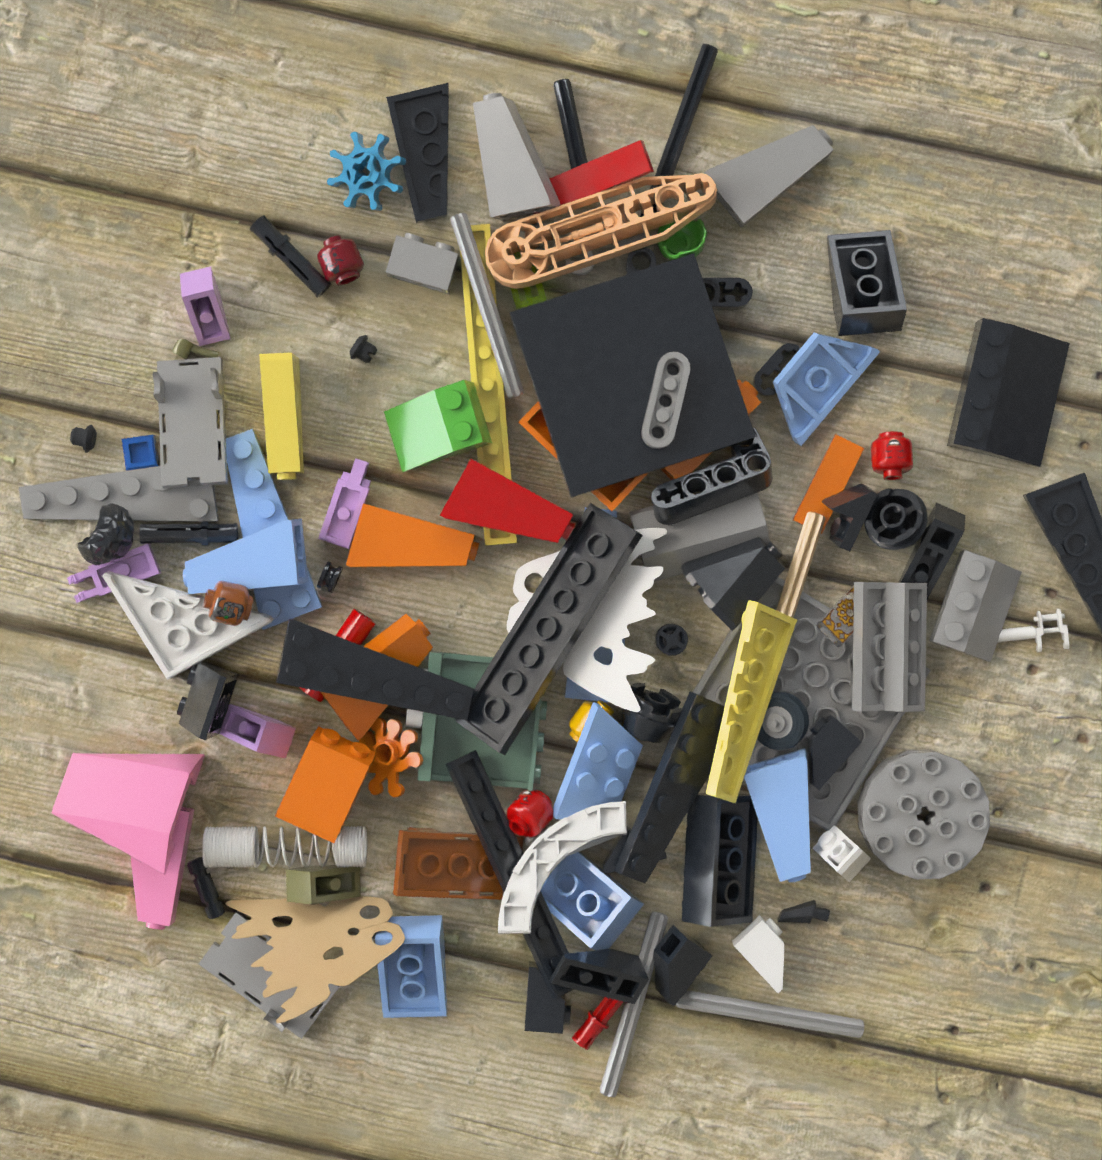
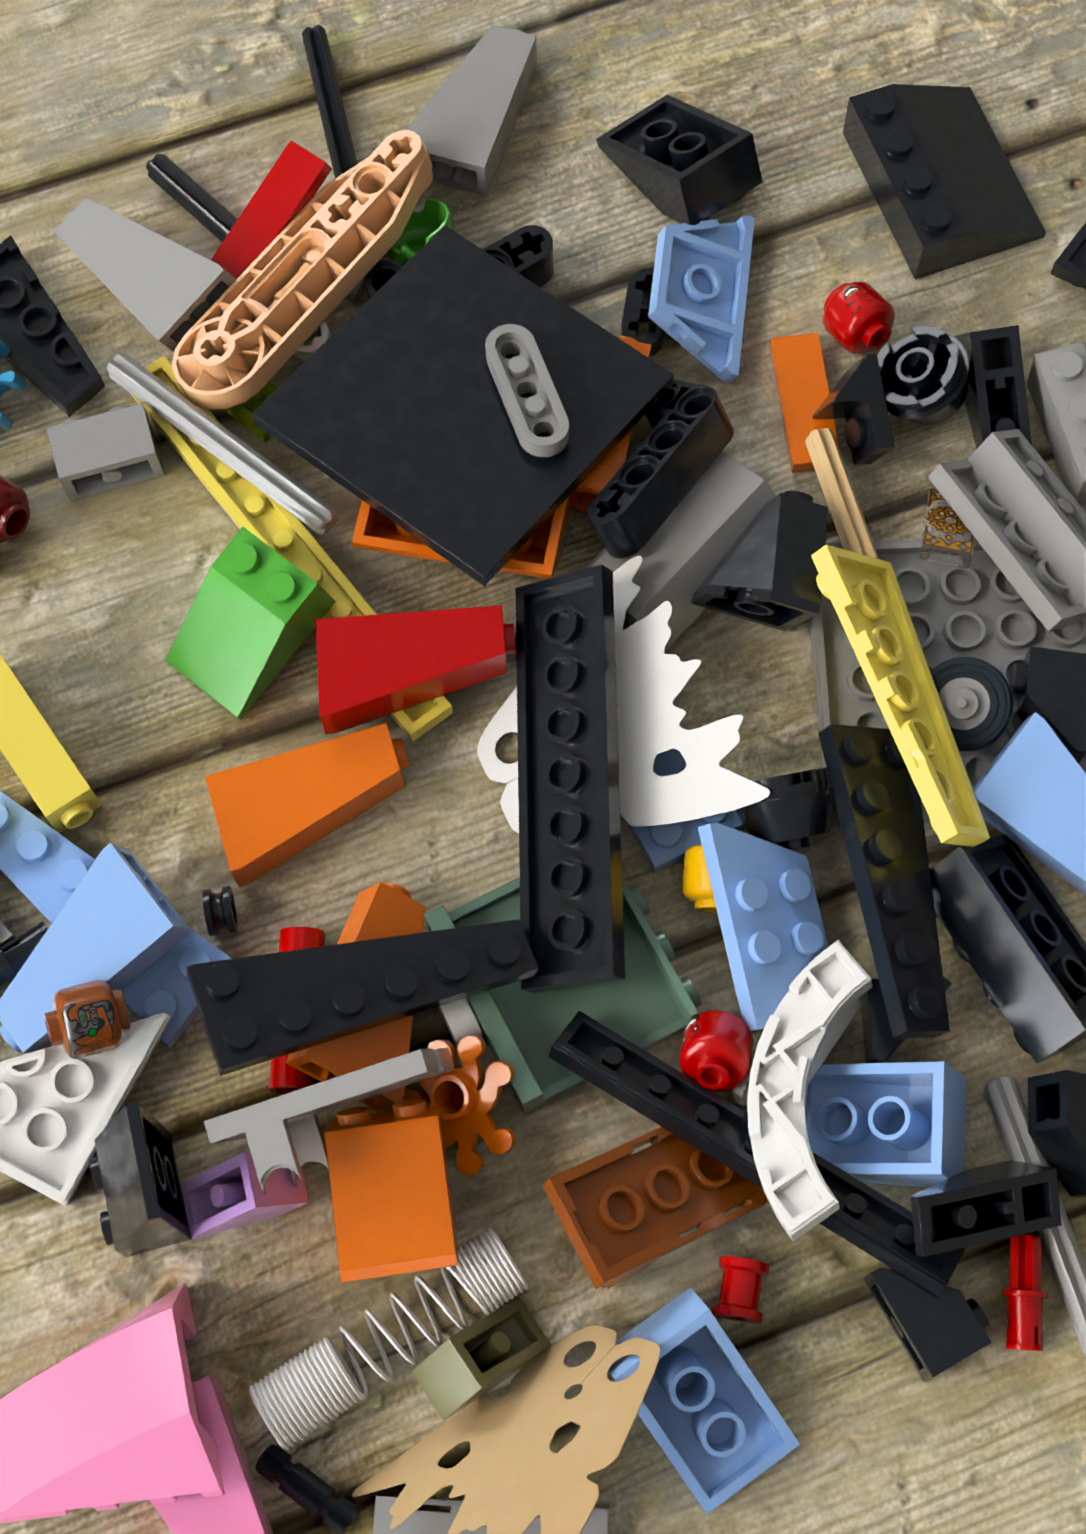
camera: 30 degrees left, 20 degrees down
lavender hinge [318,458,371,549] -> none
black piece [349,335,377,363] -> none
black wheel [655,624,688,656] -> none
none -> light grey piece [204,1048,455,1195]
none -> red bush [712,1256,770,1324]

